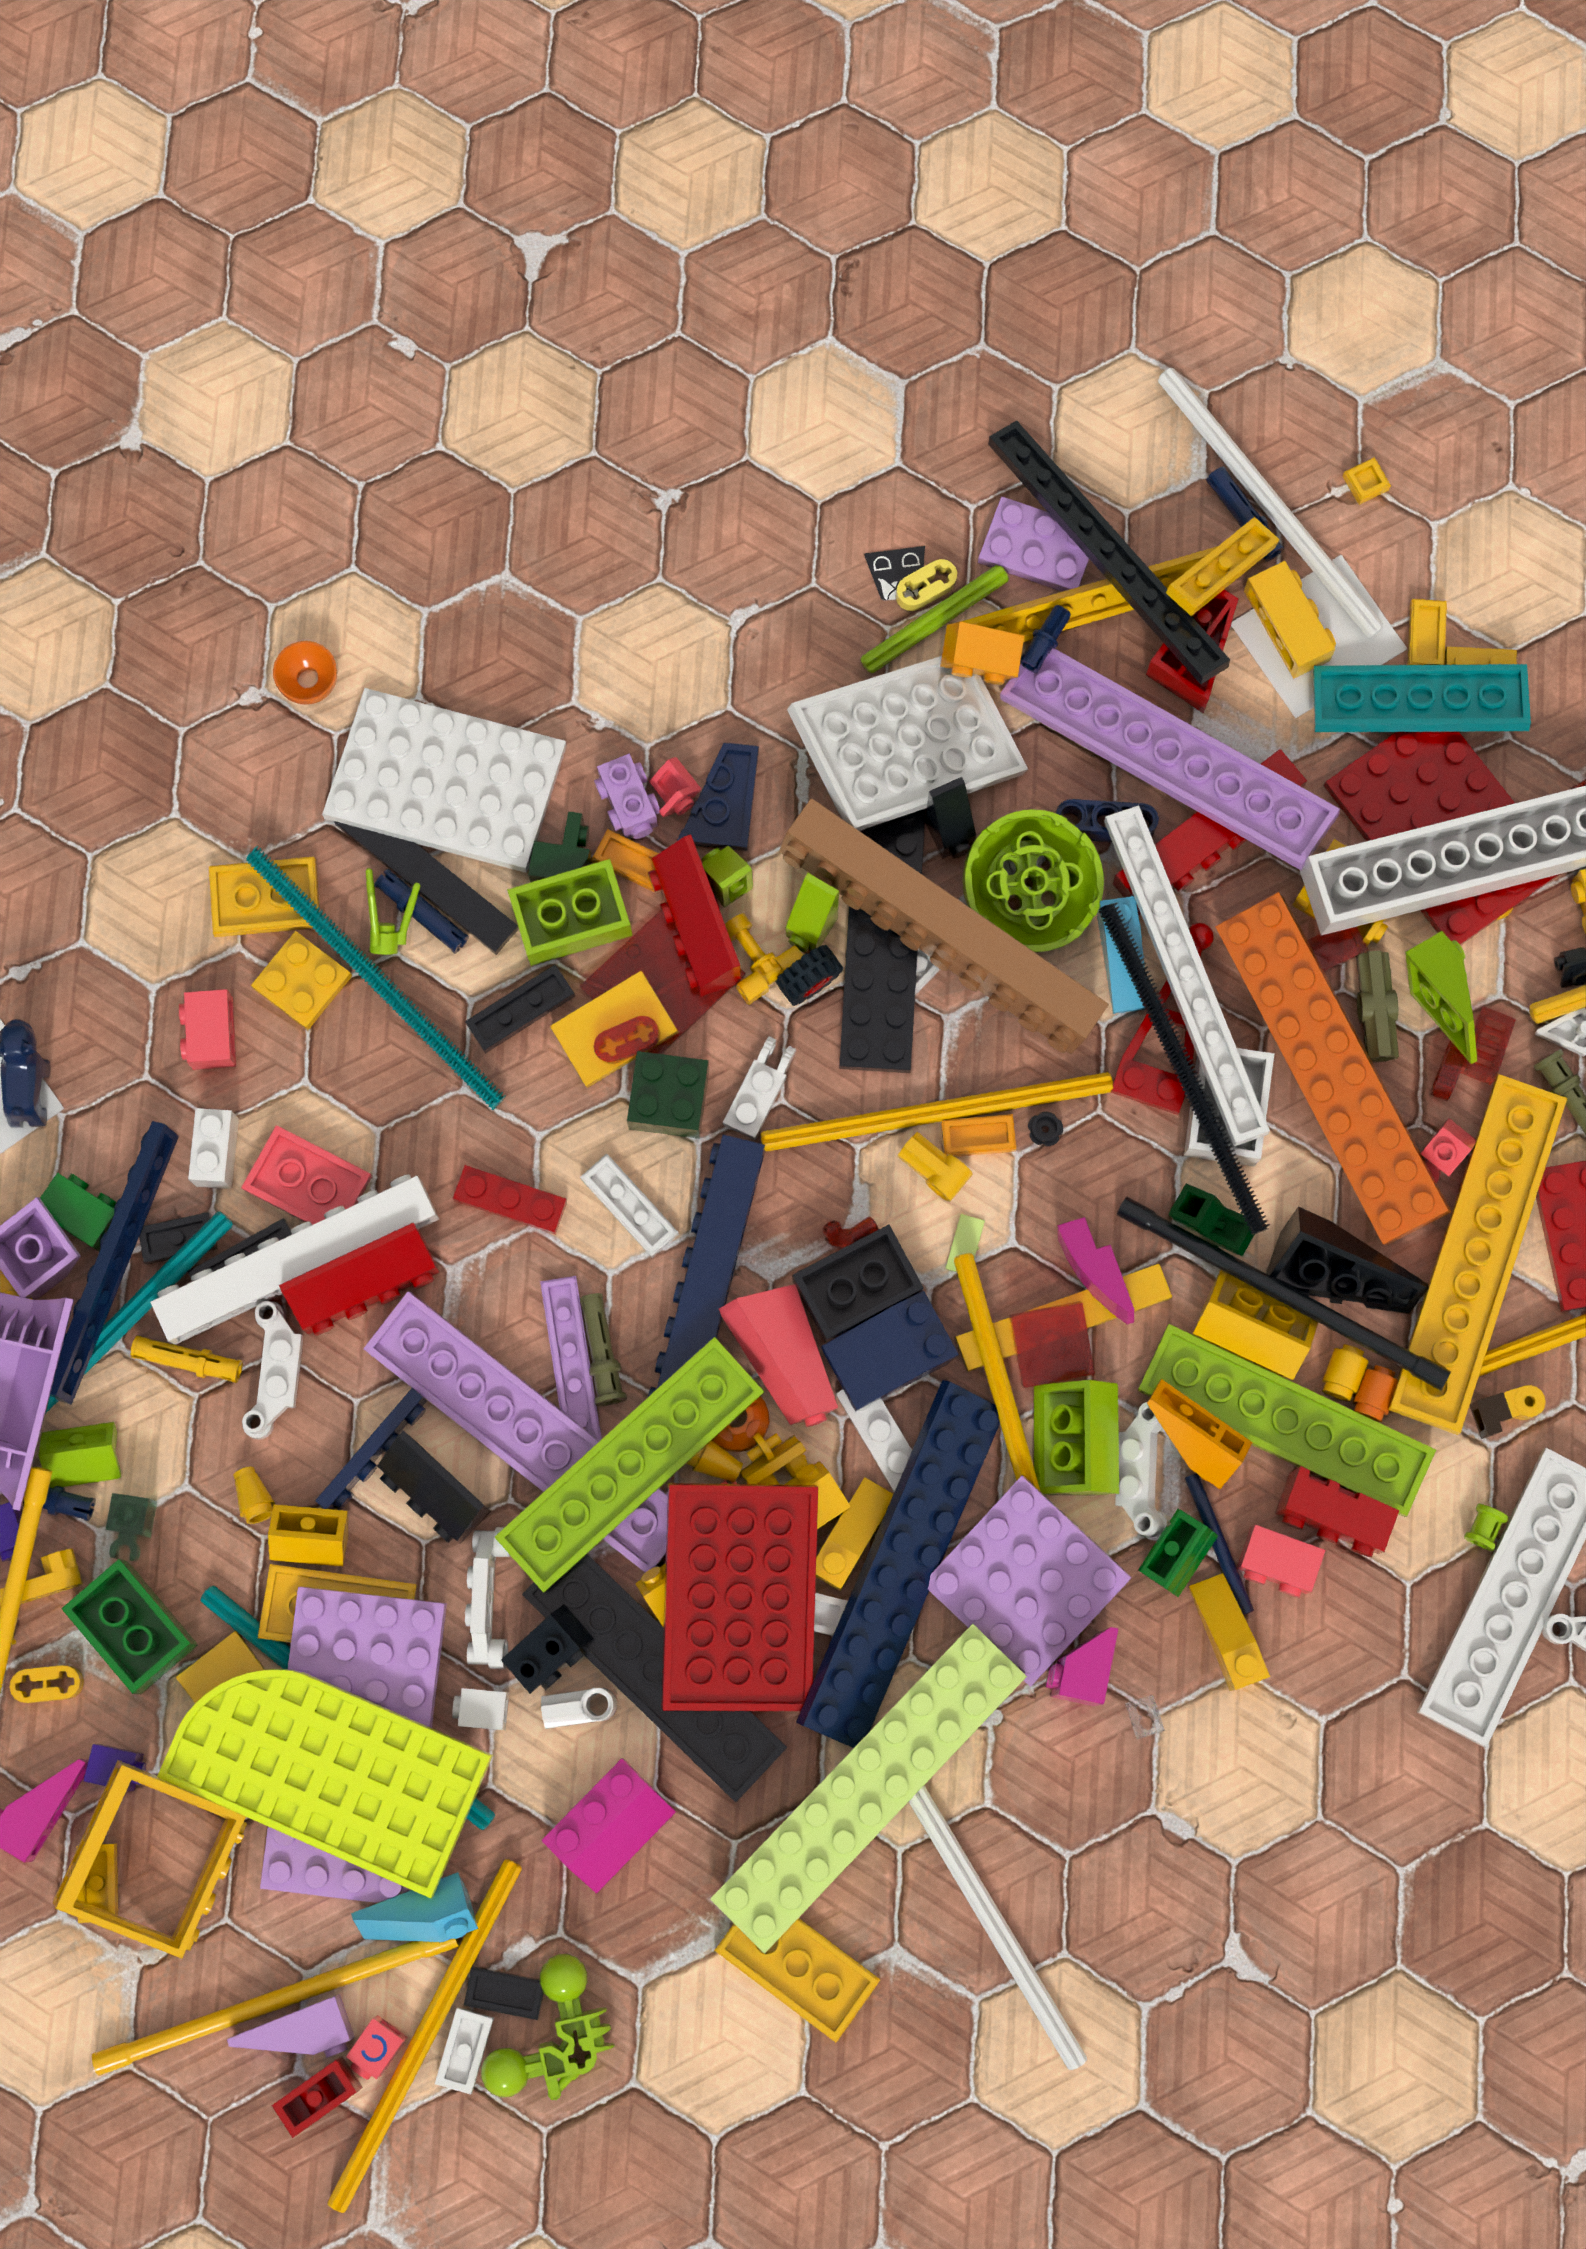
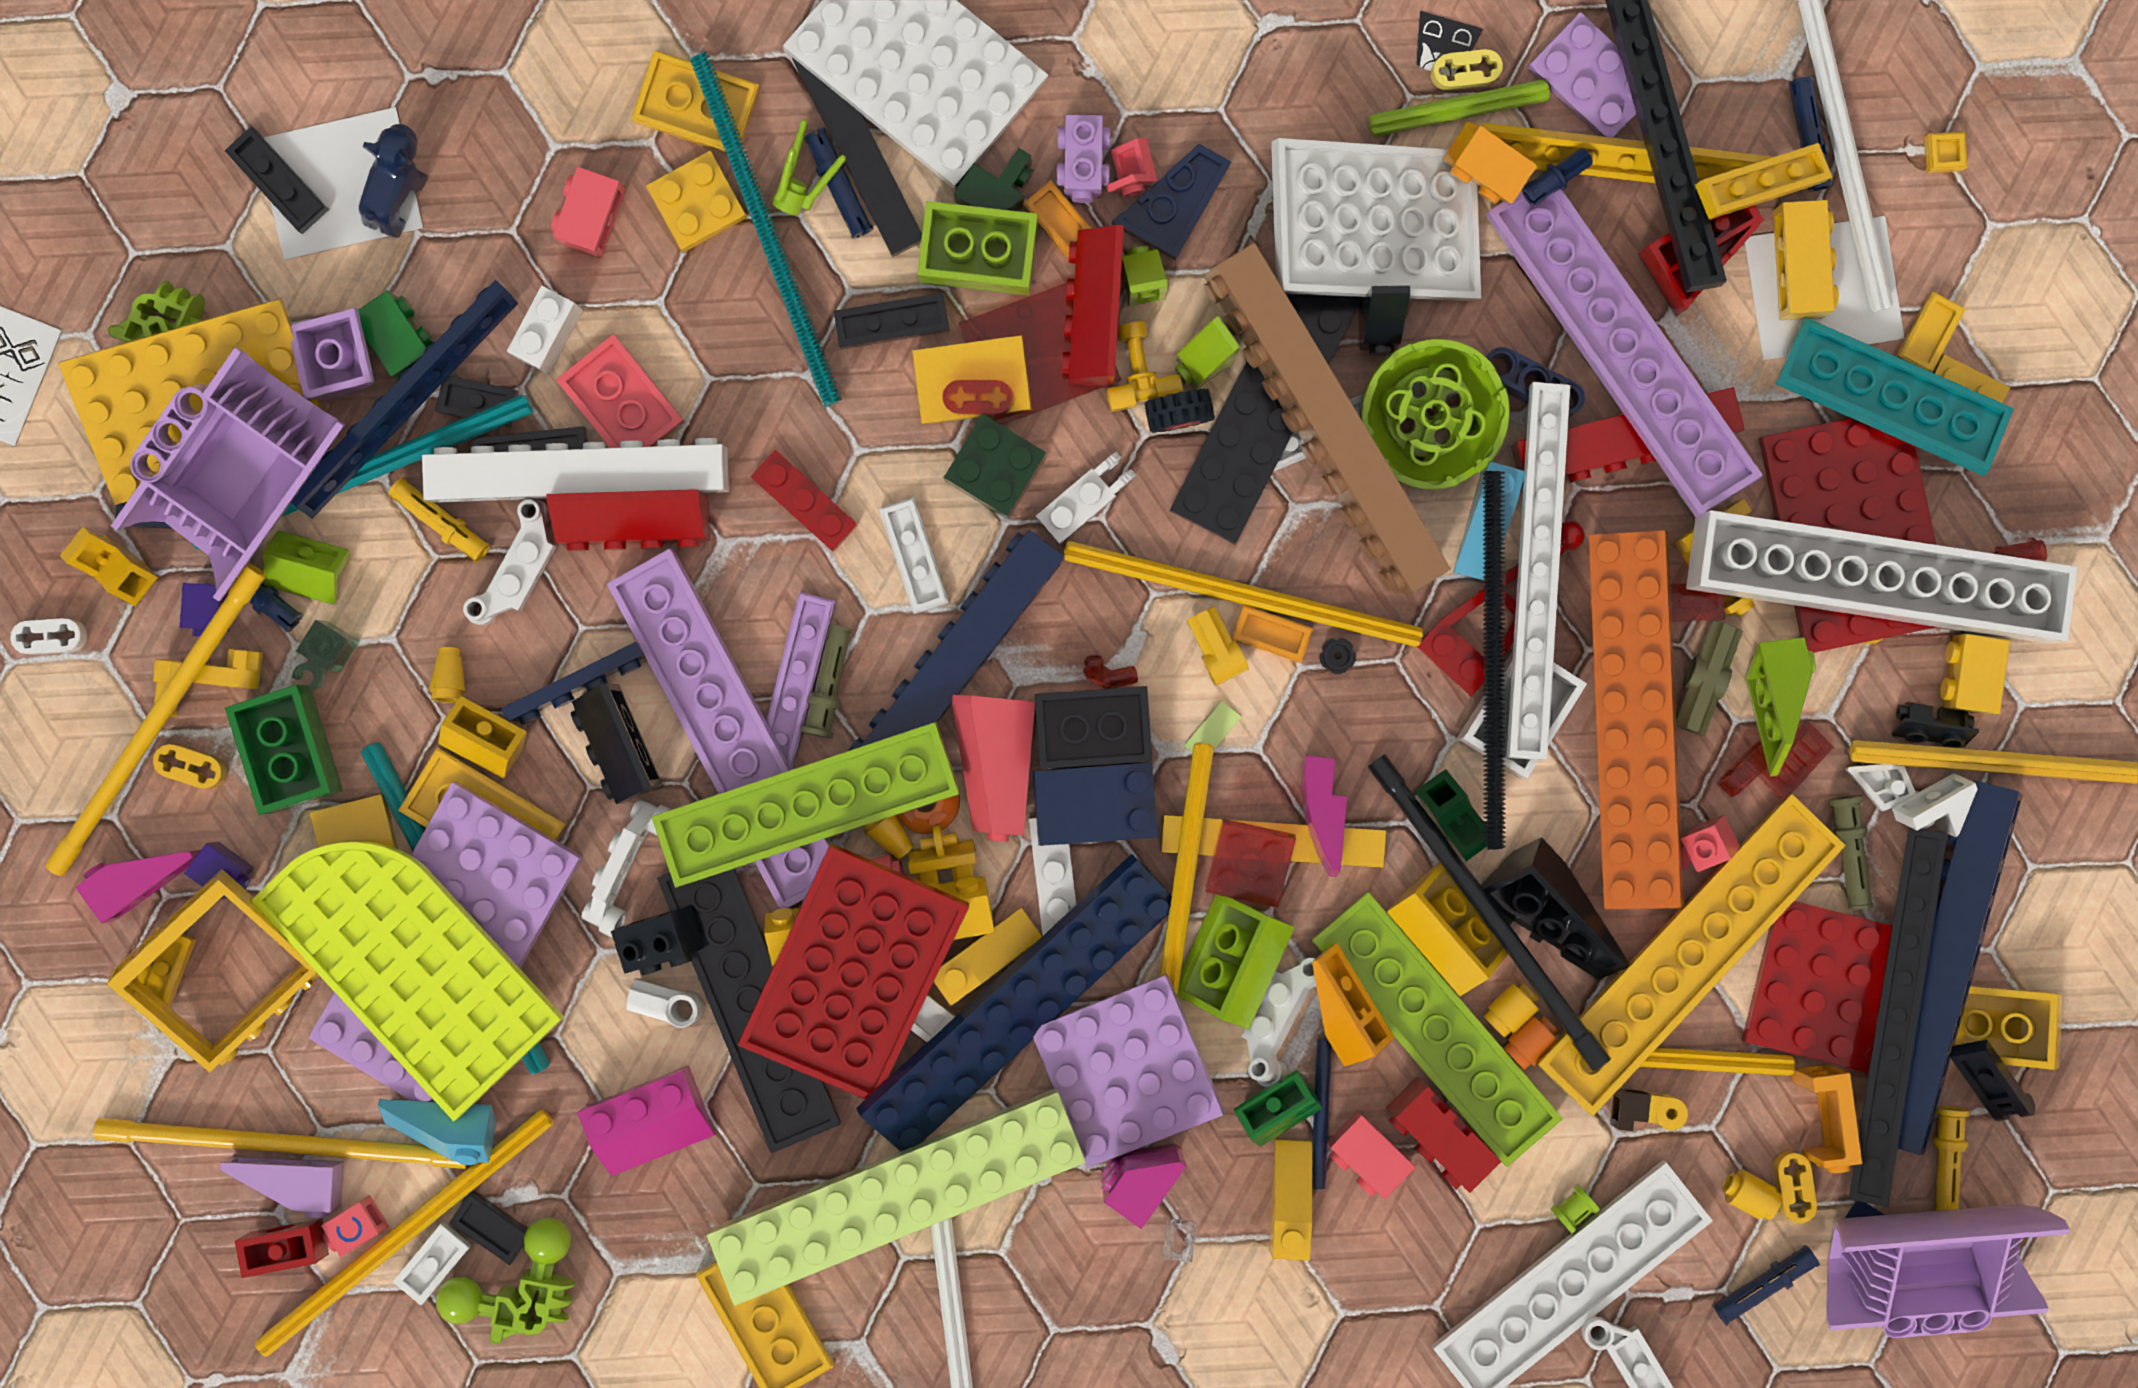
camera: 25 degrees right, 10 degrees up
white brick [452,1688,509,1731] -> none

